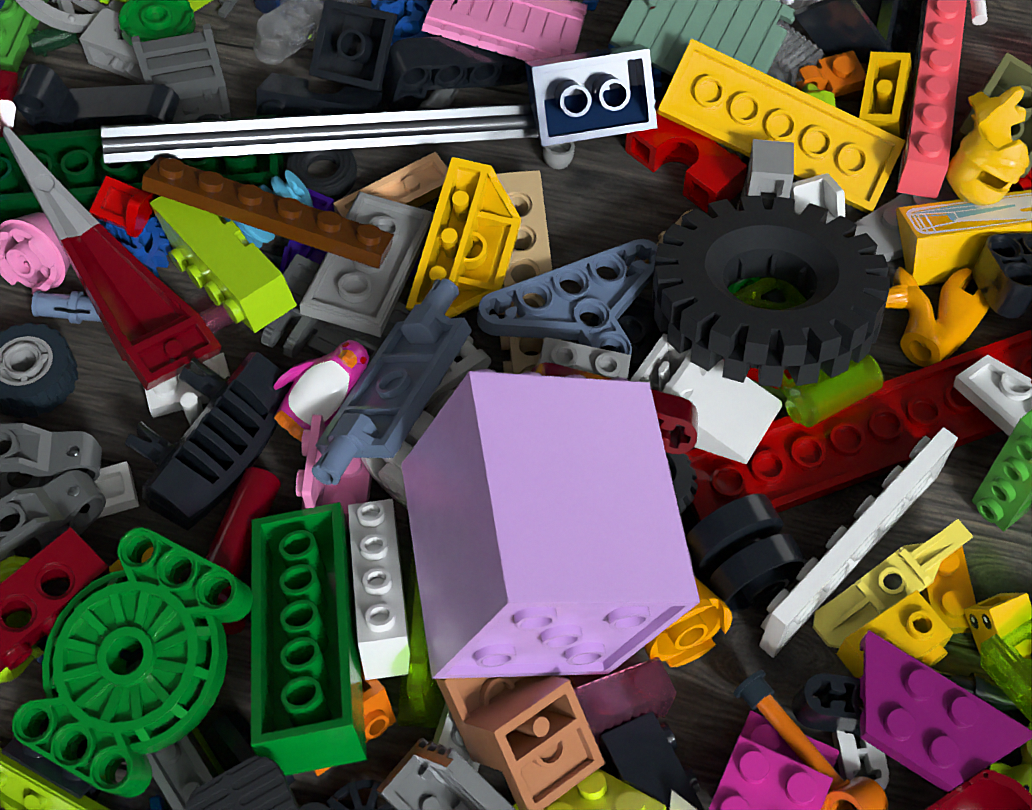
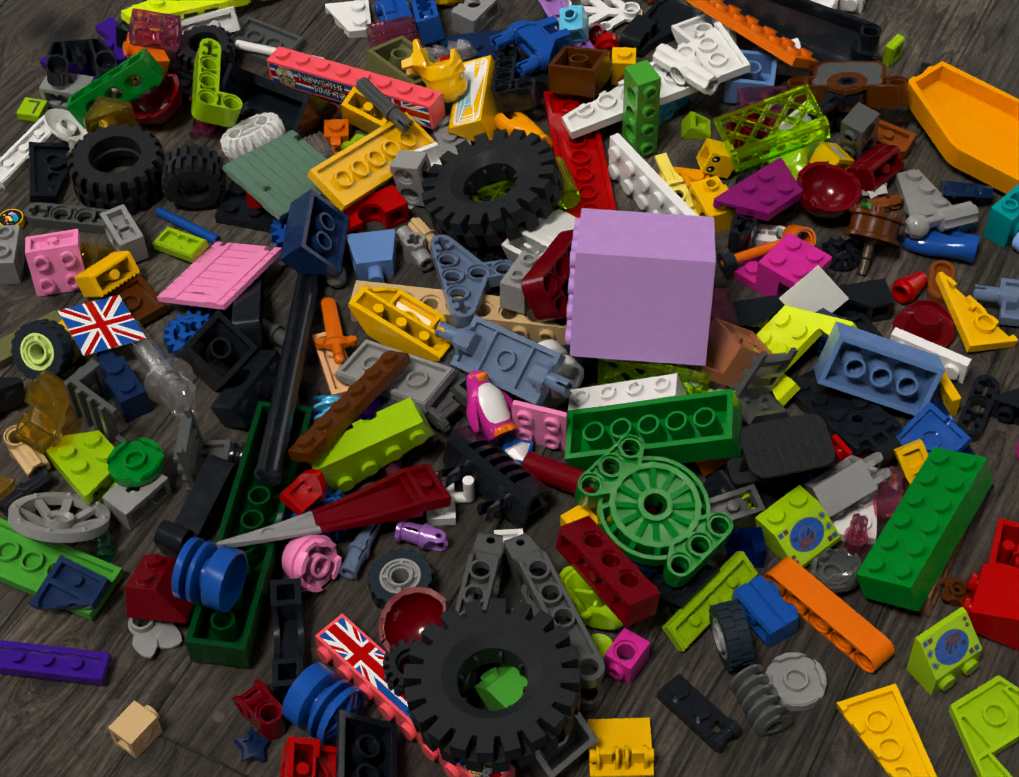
camera: 75 degrees left, 10 degrees down
none -> orange sword [315,297,357,365]
none -> medium blue torso [346,229,397,283]
none -> dark grey axle [356,77,414,133]
none -> medium lavender piece [394,519,448,551]
none -> light grey axle [396,225,434,271]
none -> tile [502,436,534,465]

